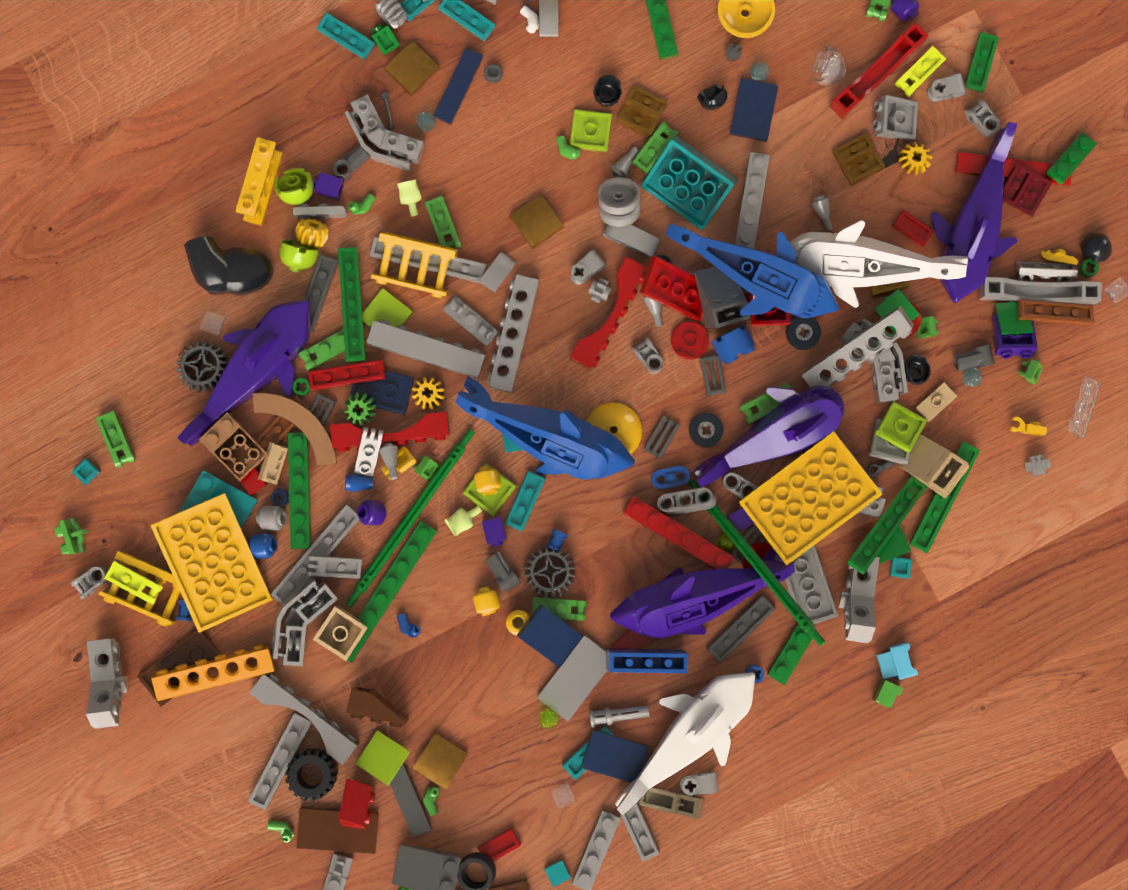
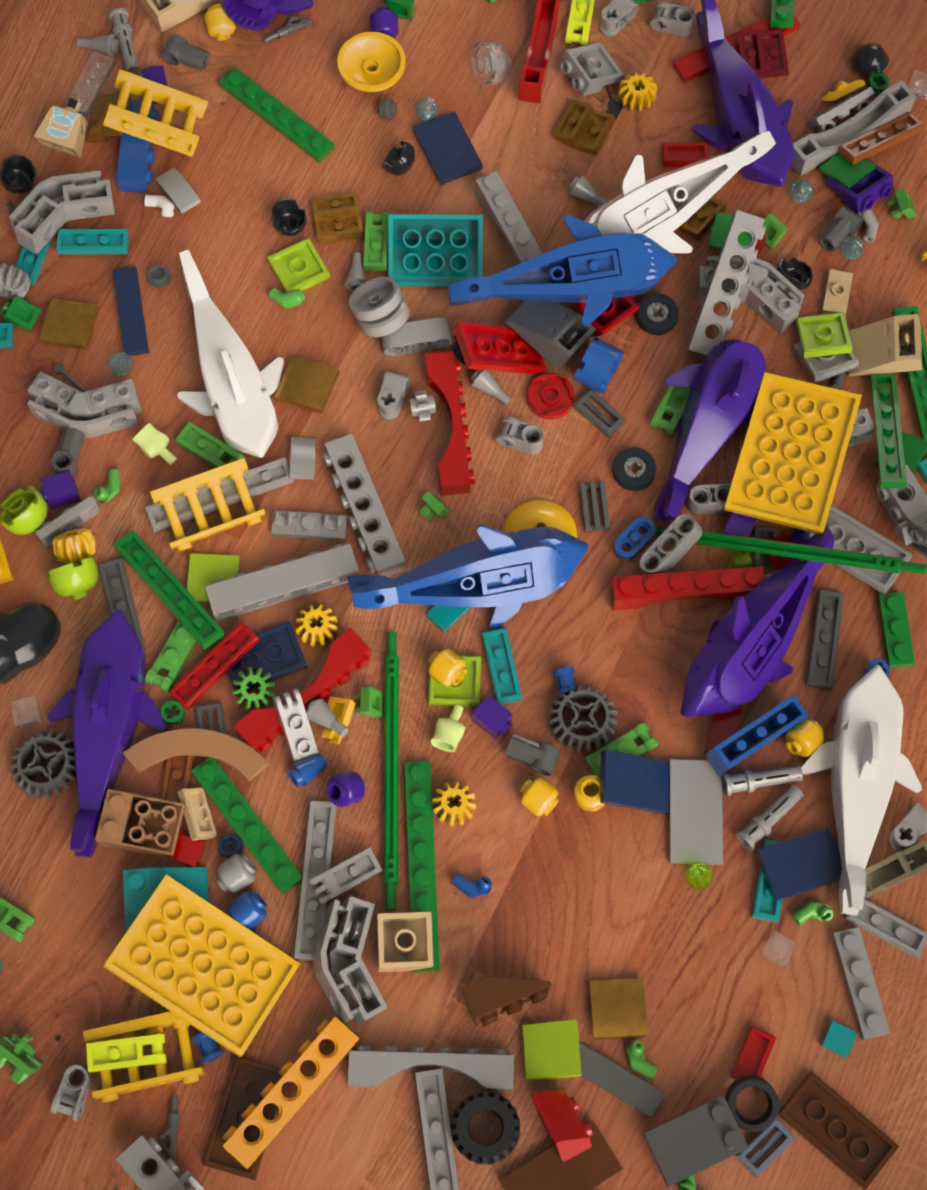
camera: 35 degrees left, 15 degrees down
none -> dark grey hand [159,1095,180,1162]
none -> white animal [177,250,284,458]
none -> bright green tile [419,491,451,521]
none -> yellow gear [432,781,476,827]
none -> light grey pin [722,765,803,796]
none -> yellow head [785,719,824,757]
none -> clear light blue plate [790,179,814,203]
none -> bright green arm [792,901,834,926]
none -> light grey arm [857,209,879,242]

